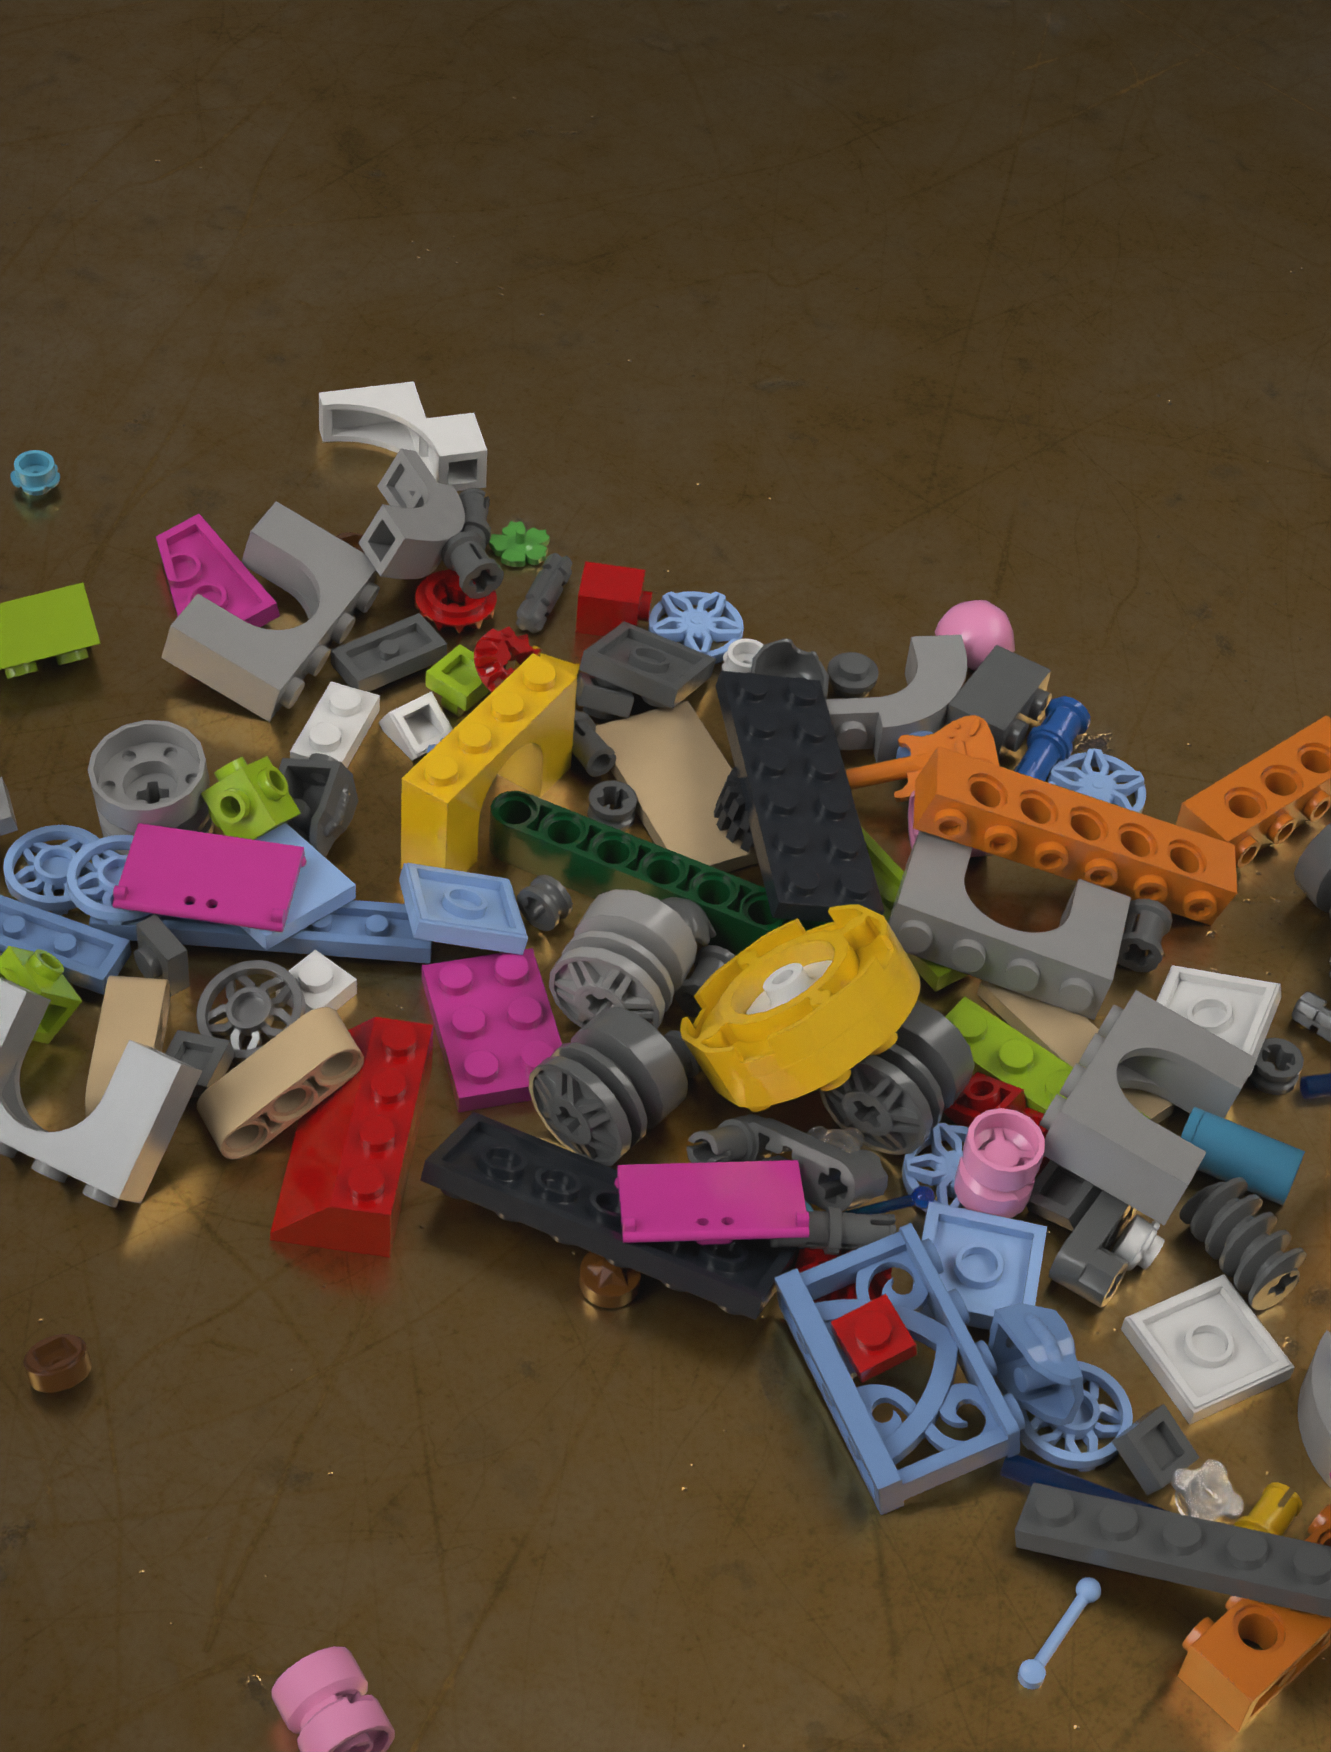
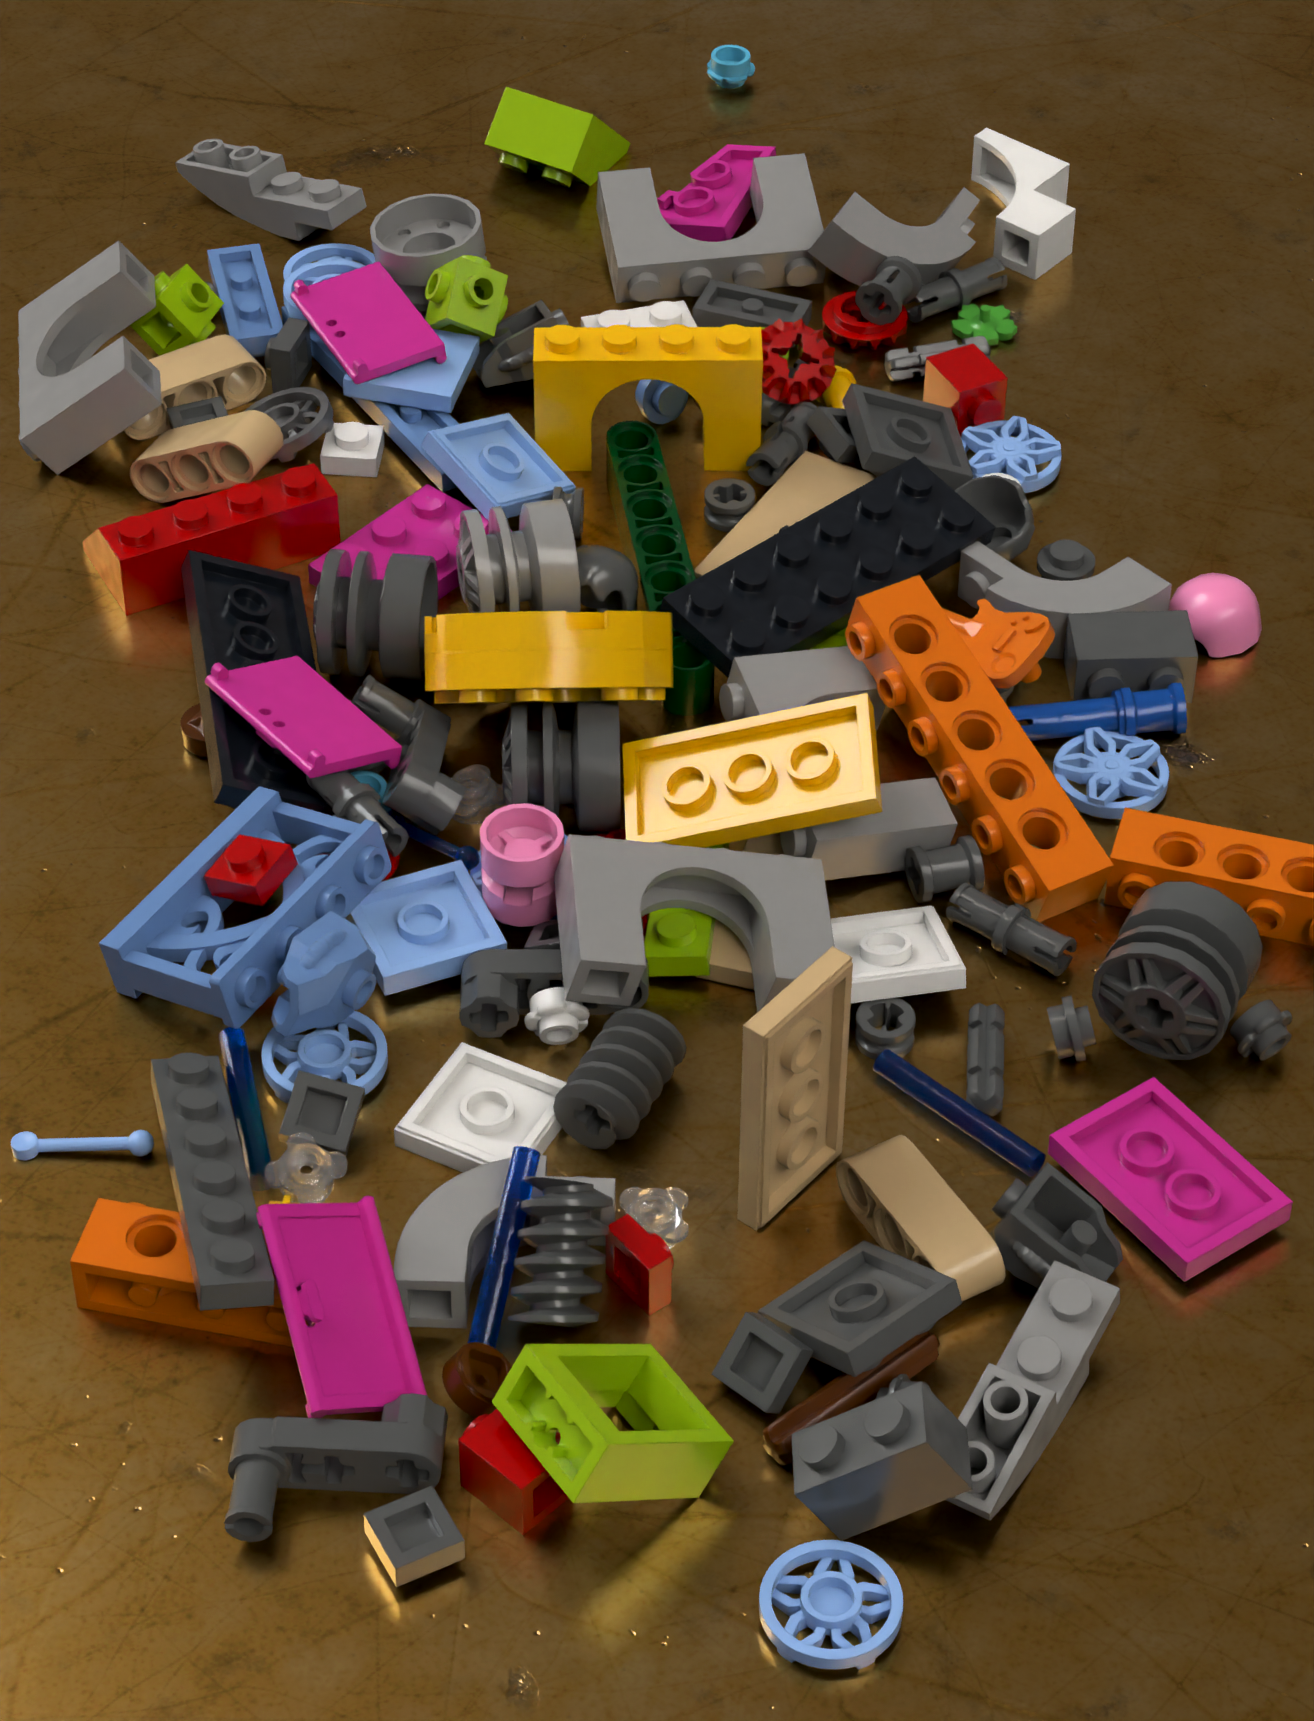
camera: 60 degrees right, 5 degrees down
dark azure pin [1181,1106,1305,1206] -> none
none -> yellow plate [622,693,883,848]
none -> dark grey pin [946,883,1077,976]

